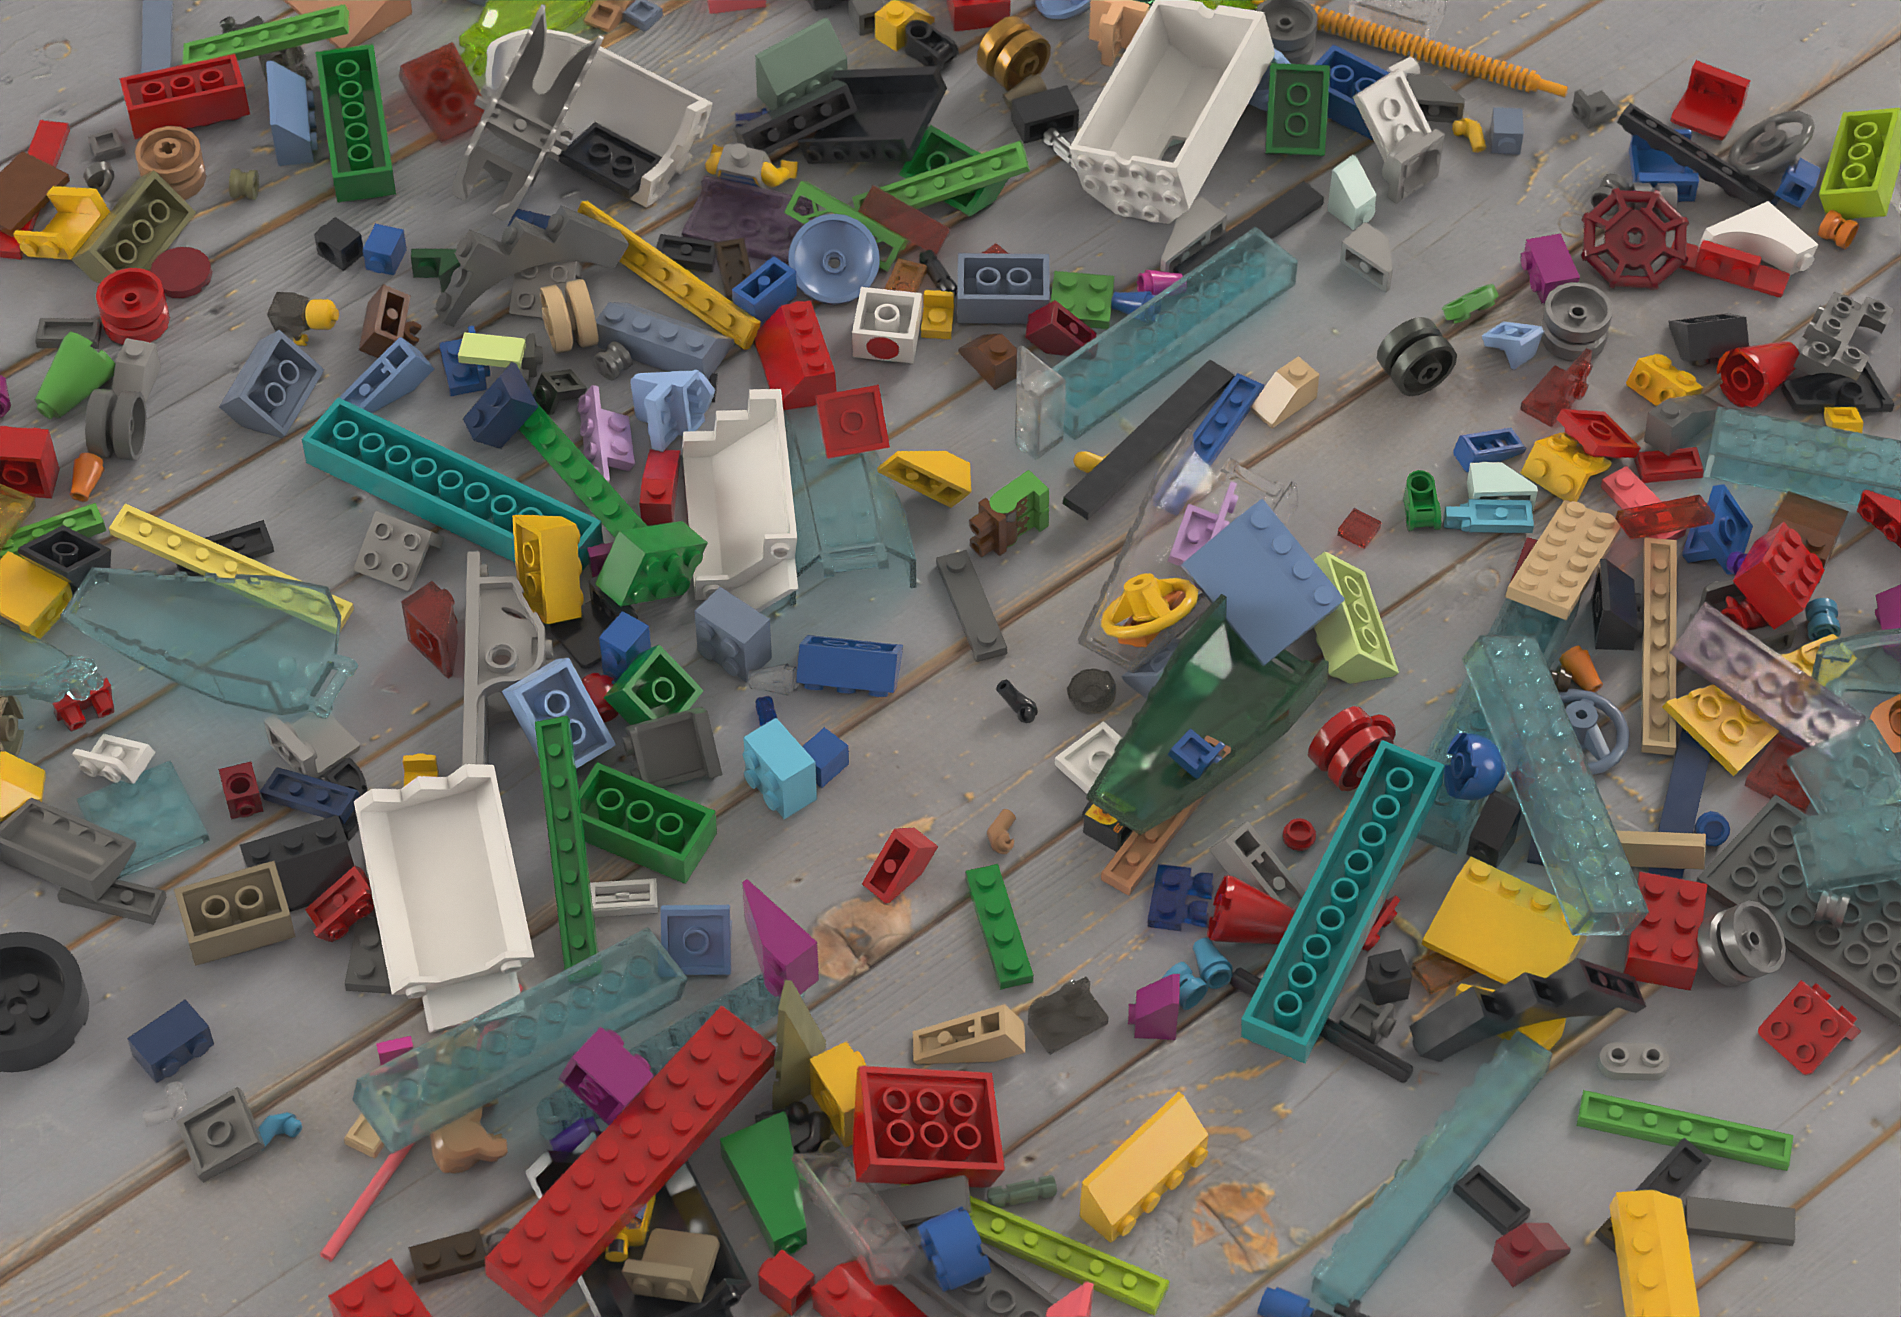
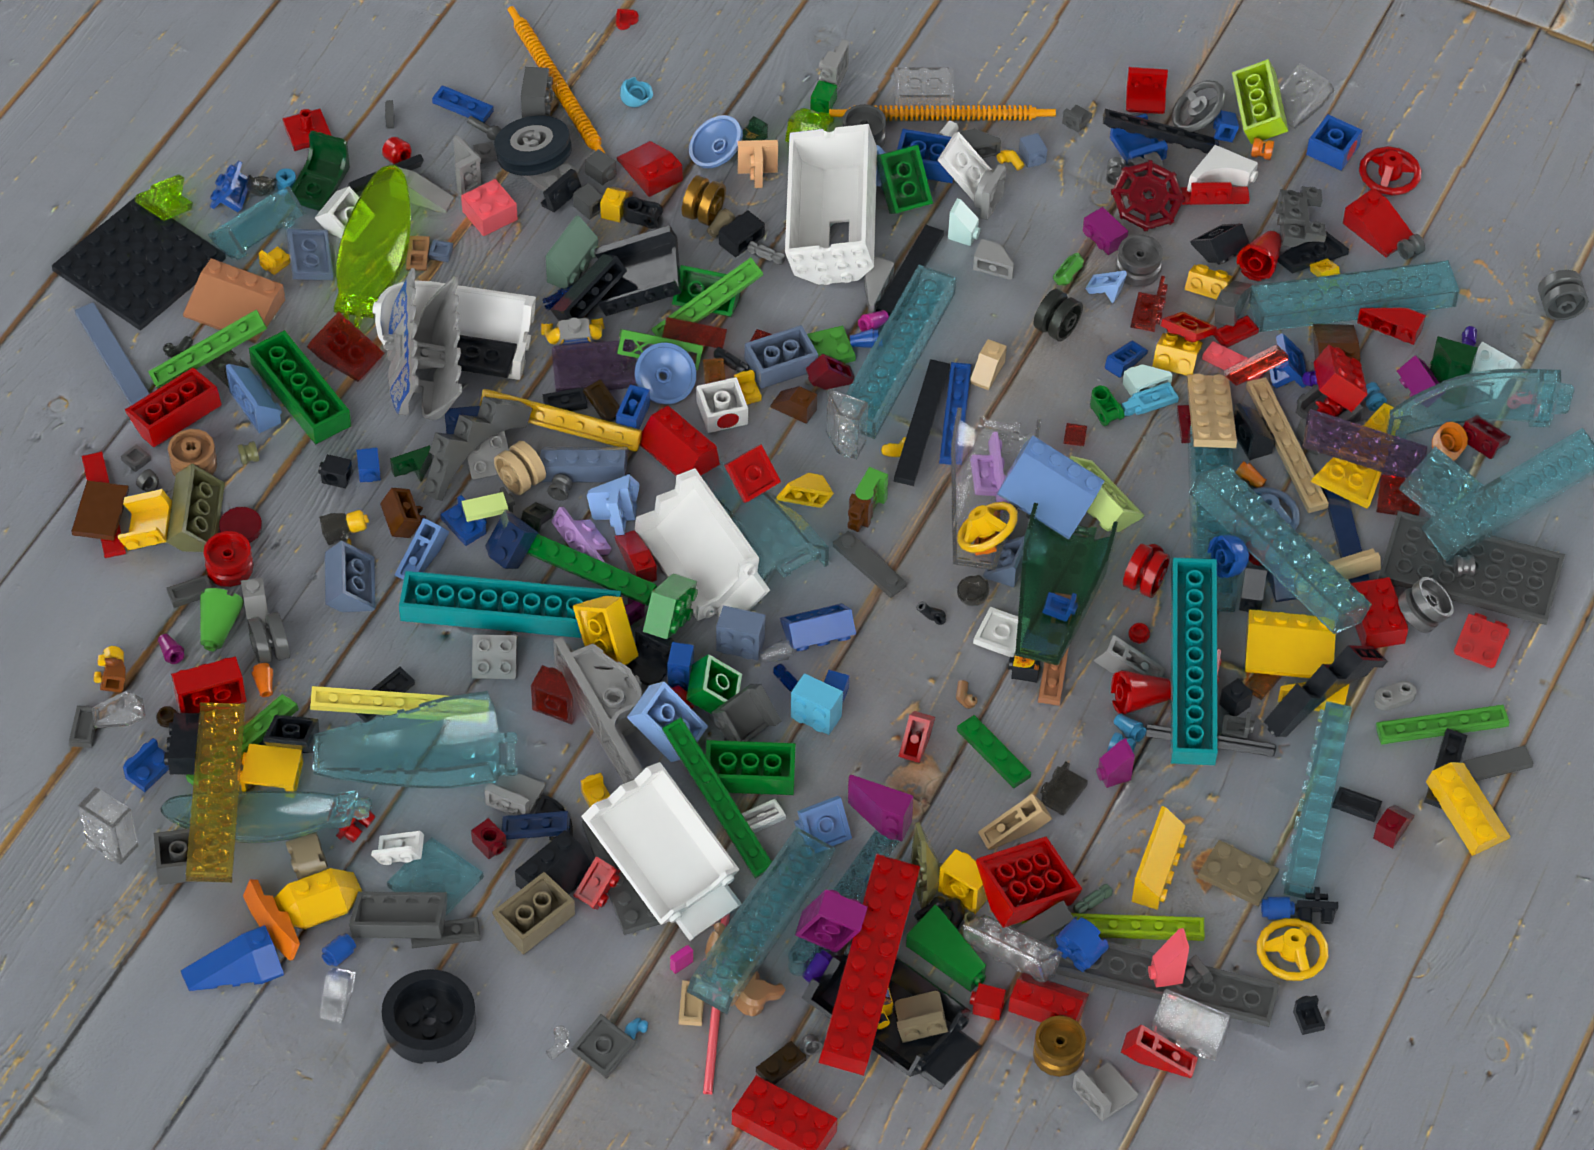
camera: 25 degrees left, 0 degrees up
dark blue brick [127,999,214,1084] -> none
clear blue plate [1147,864,1214,931] -> none
blue tile [1694,811,1730,847] -> none
none -> dark tan plate [1198,840,1279,907]

